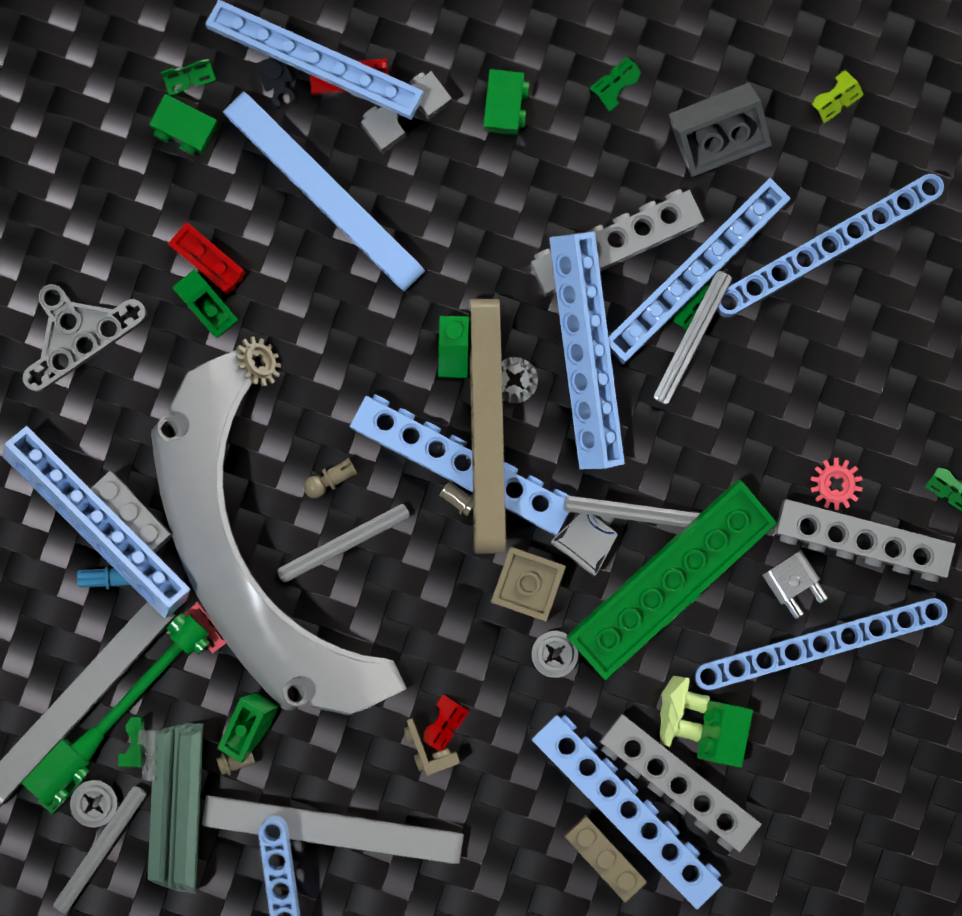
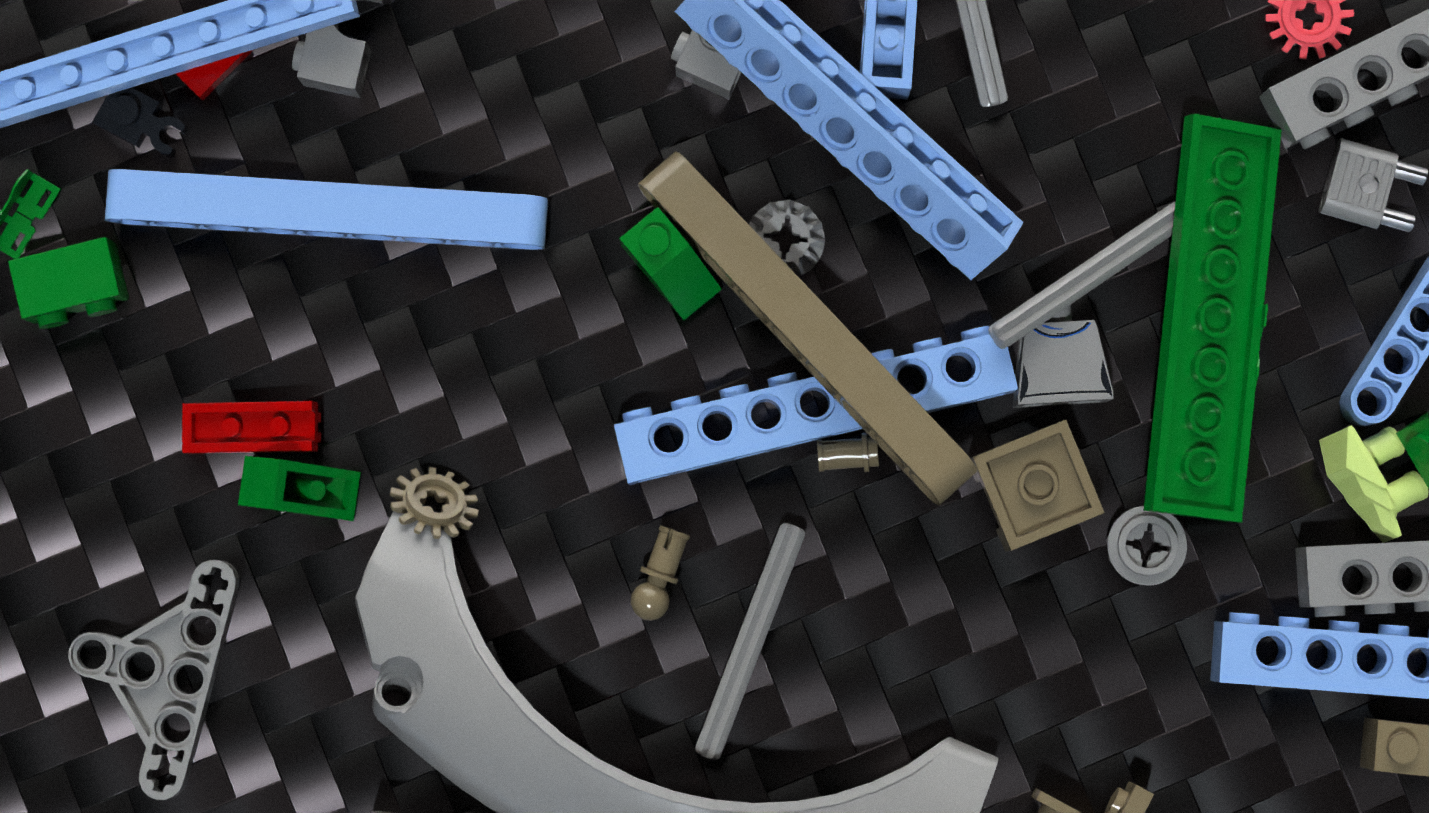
camera: 40 degrees left, 0 degrees up
red piece [423,694,469,751] -> none

